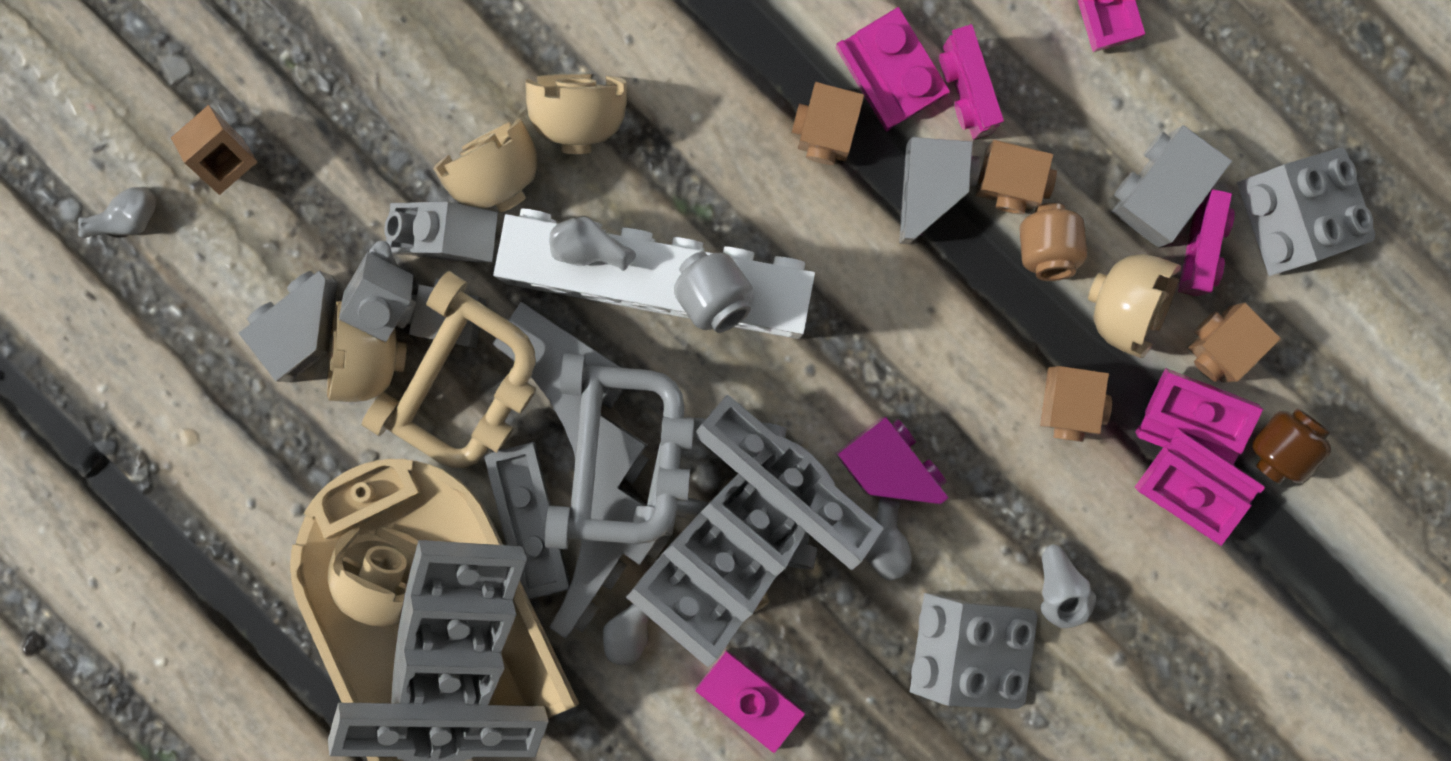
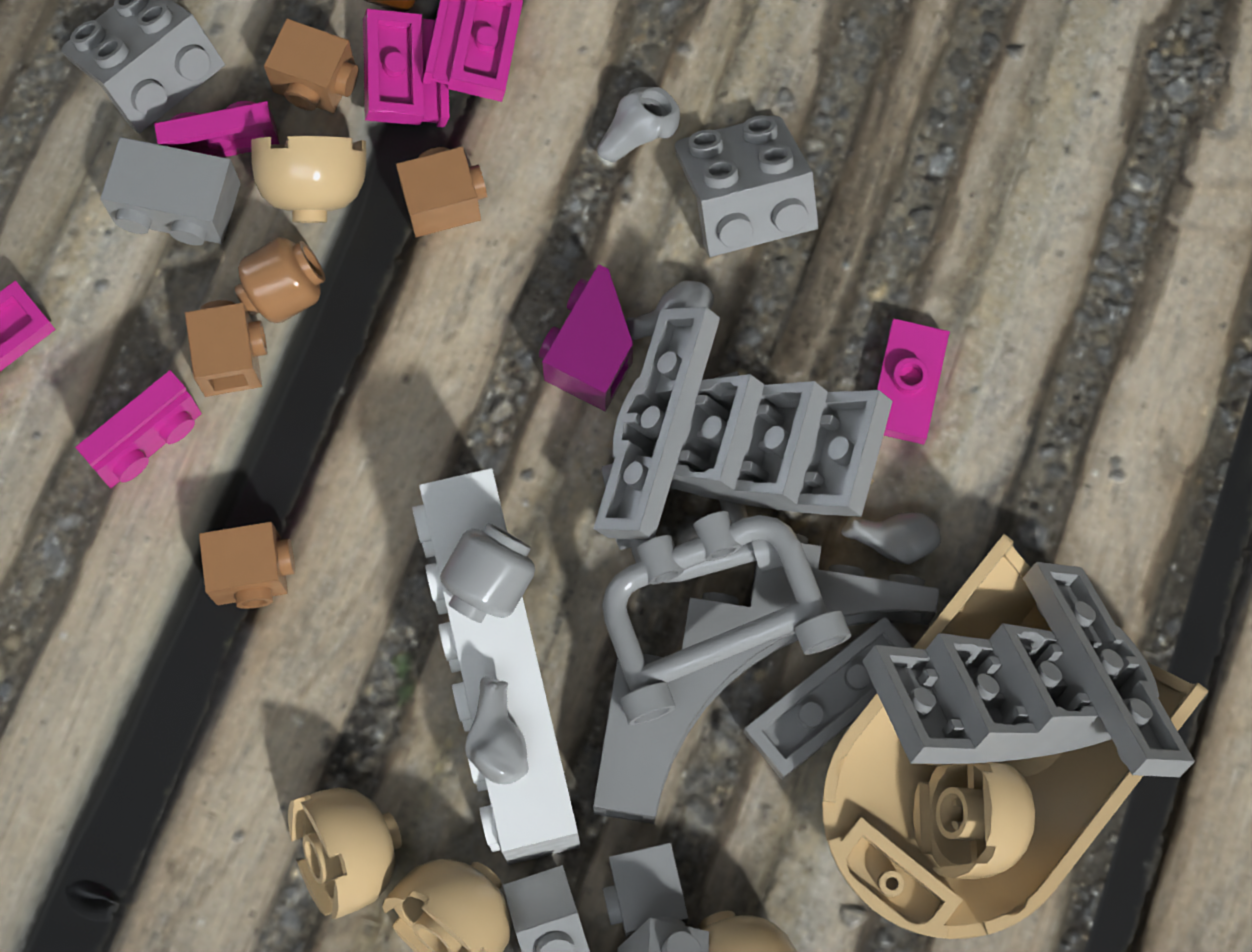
camera: 115 degrees left, 15 degrees down
tan bar [361,271,537,468] -> none
dark pink plate [836,7,950,132] -> none
light grey slope [899,137,980,244] -> none

